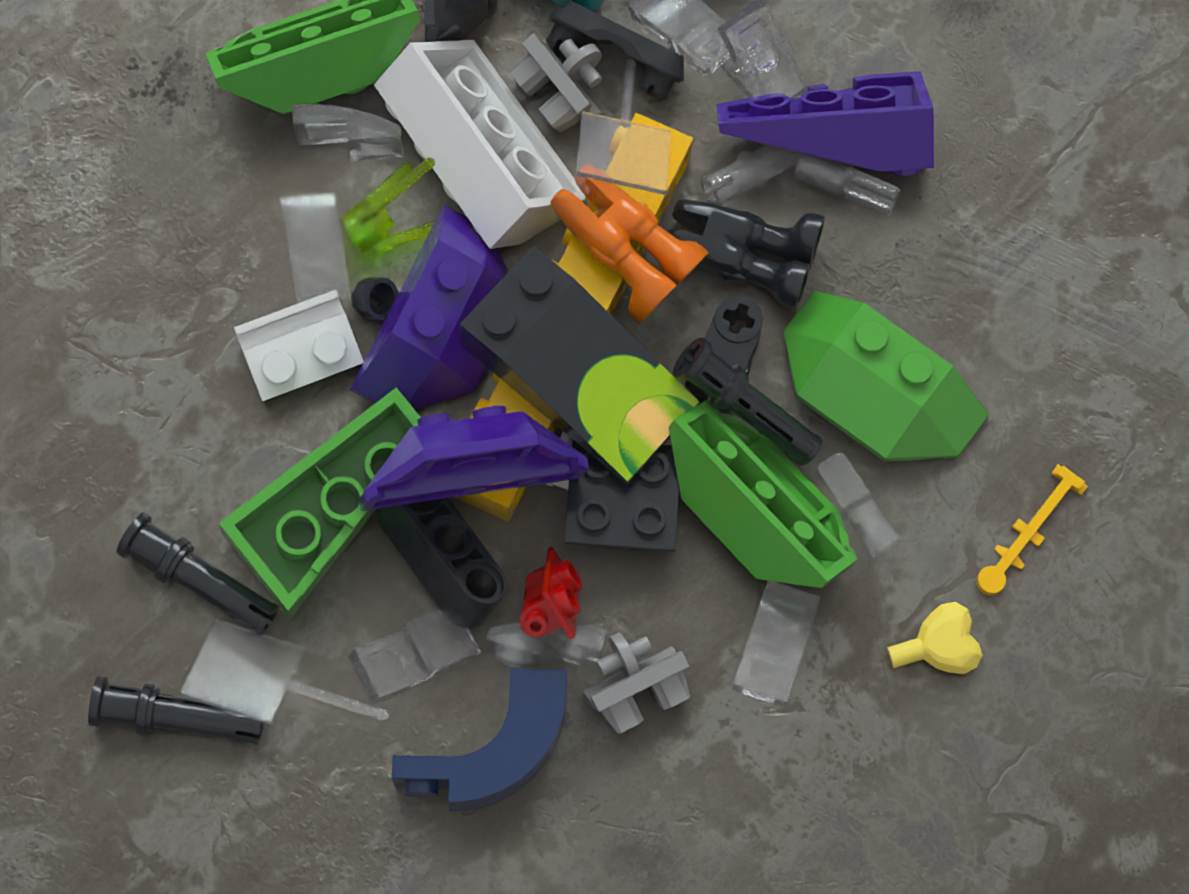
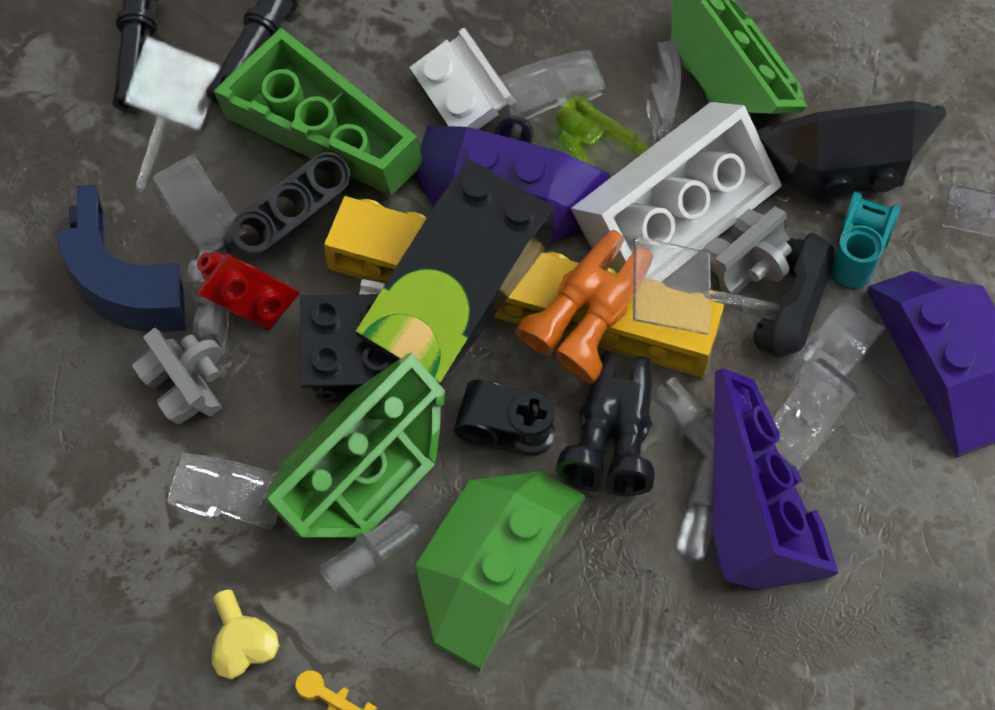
camera: 85 degrees right, 10 degrees down
dark purple wedge [359,406,589,511] -> none
black pin [673,337,823,466] -> none

